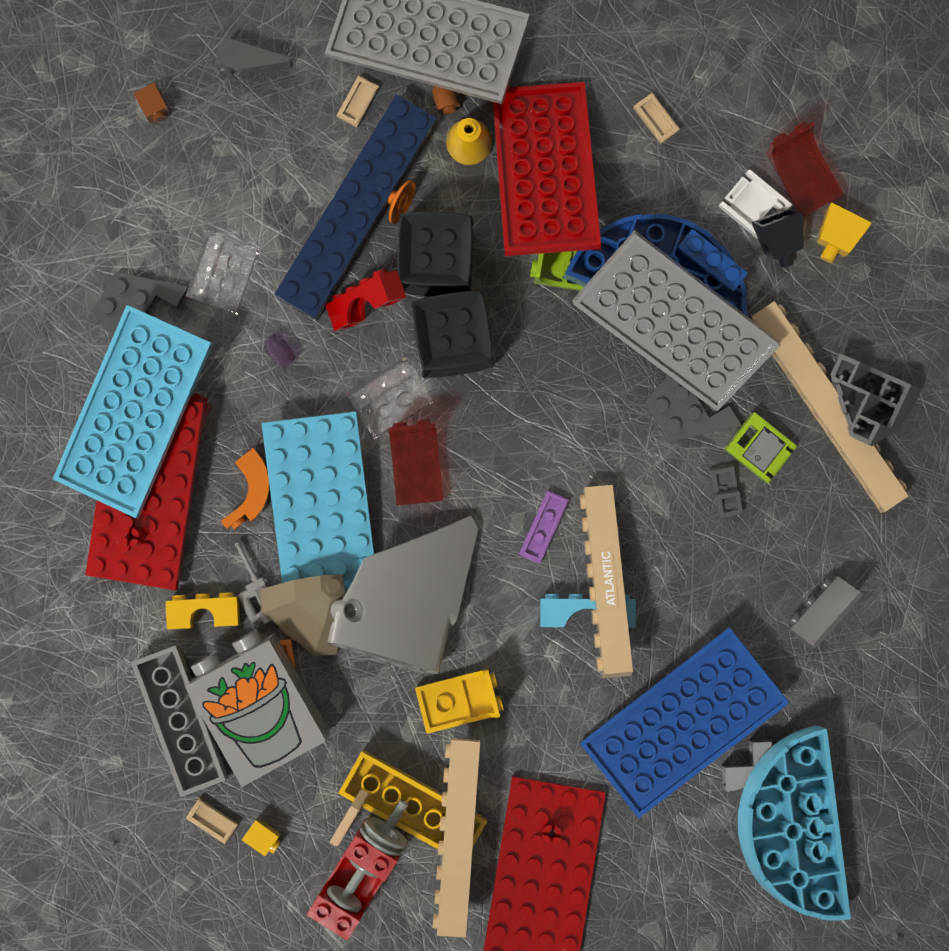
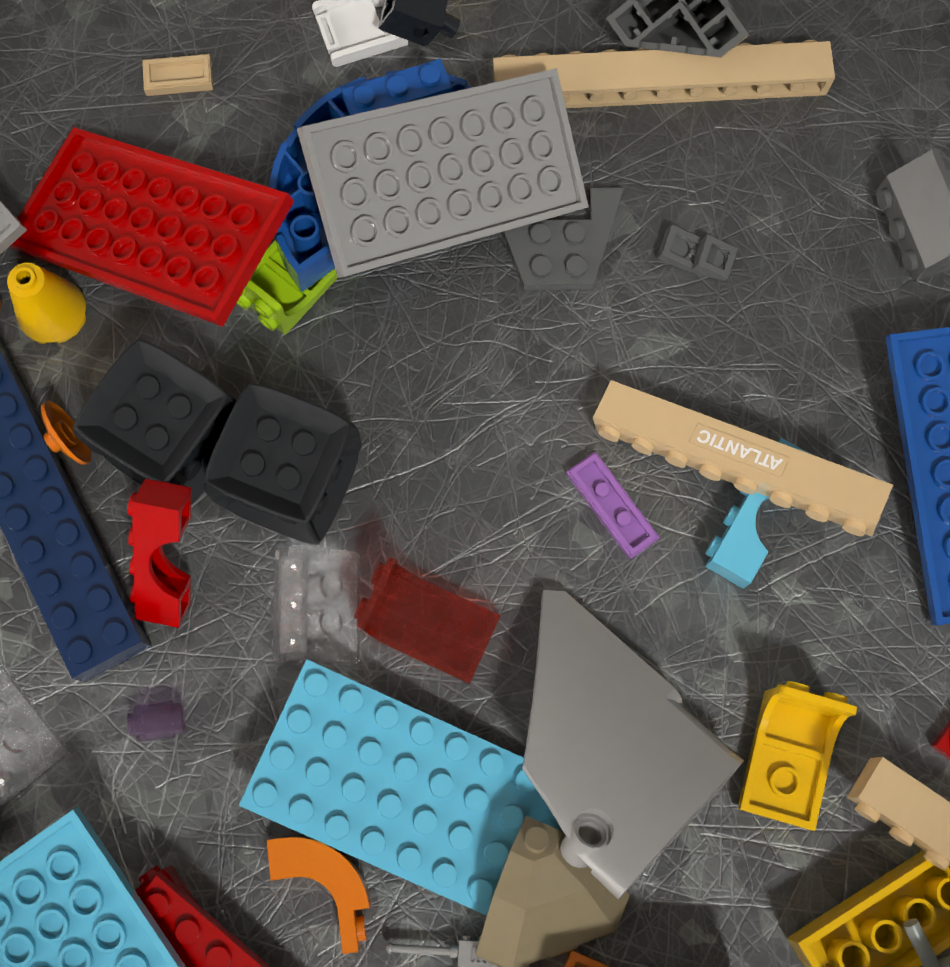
camera: 65 degrees left, 10 degrees down
container [724,412,797,484] -> none

